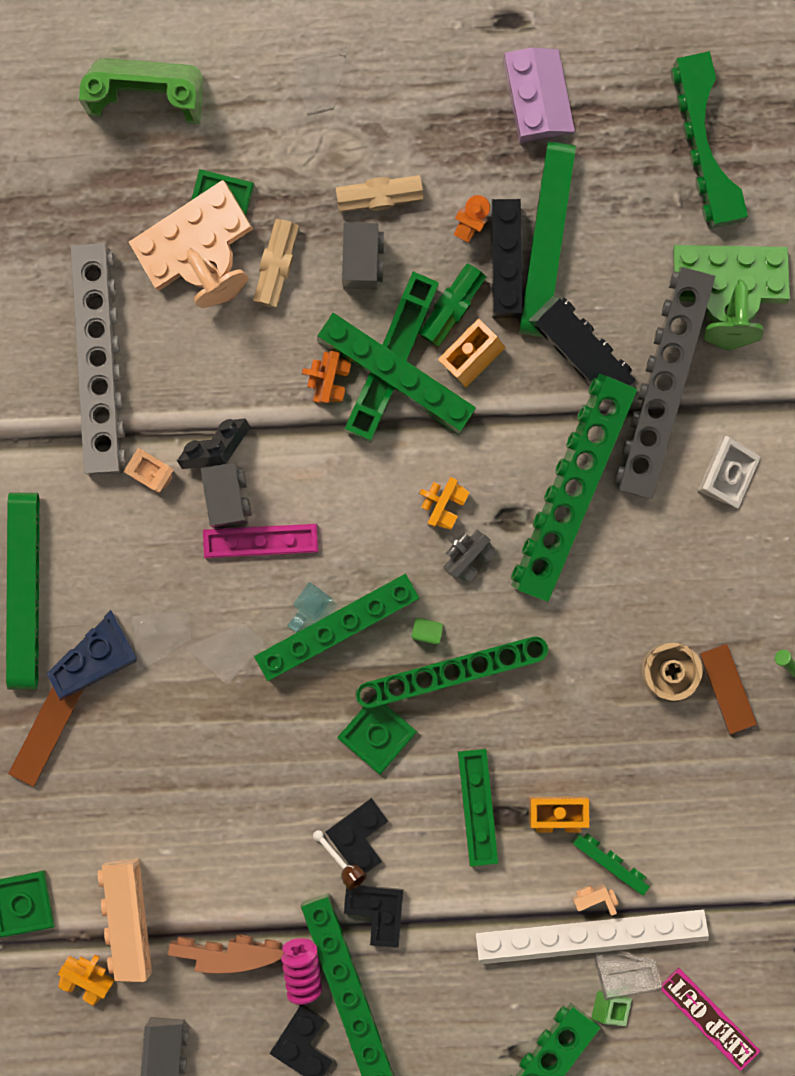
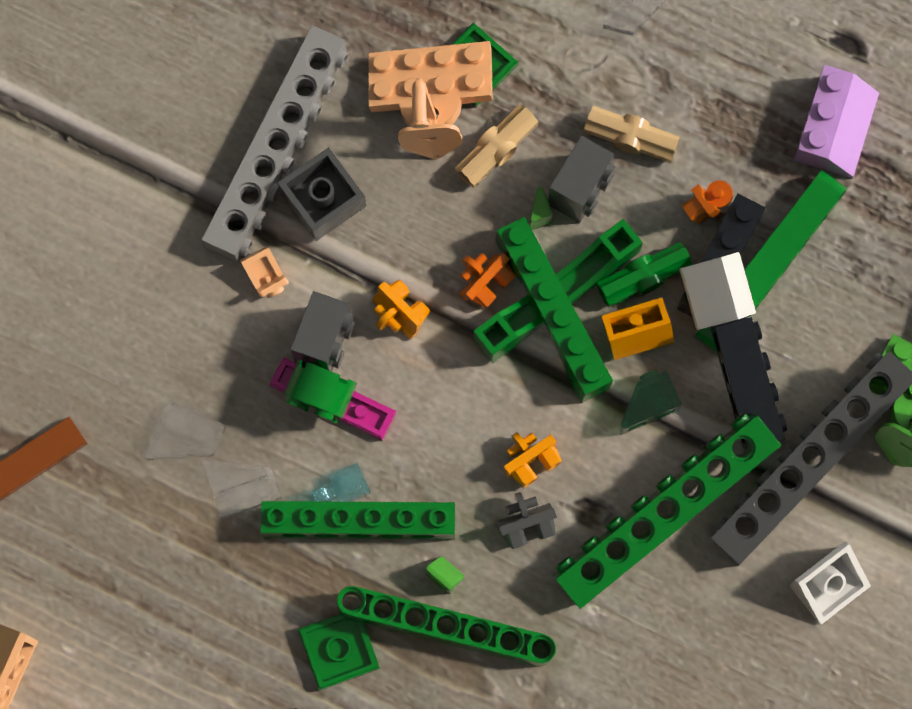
camera: 35 degrees right, 10 degrees down
green beam [6,492,40,690] -> none
dark blue wing [46,610,138,701] -> none
black plate [177,418,251,469] -> none
none -> dark grey brick [277,147,367,241]
none -> green brick [284,359,357,424]
none -> light orange hips [372,280,430,340]
none -> bright green slope [530,187,553,230]
none -> clear green slope [619,370,682,435]
none -> white slope [679,252,756,330]

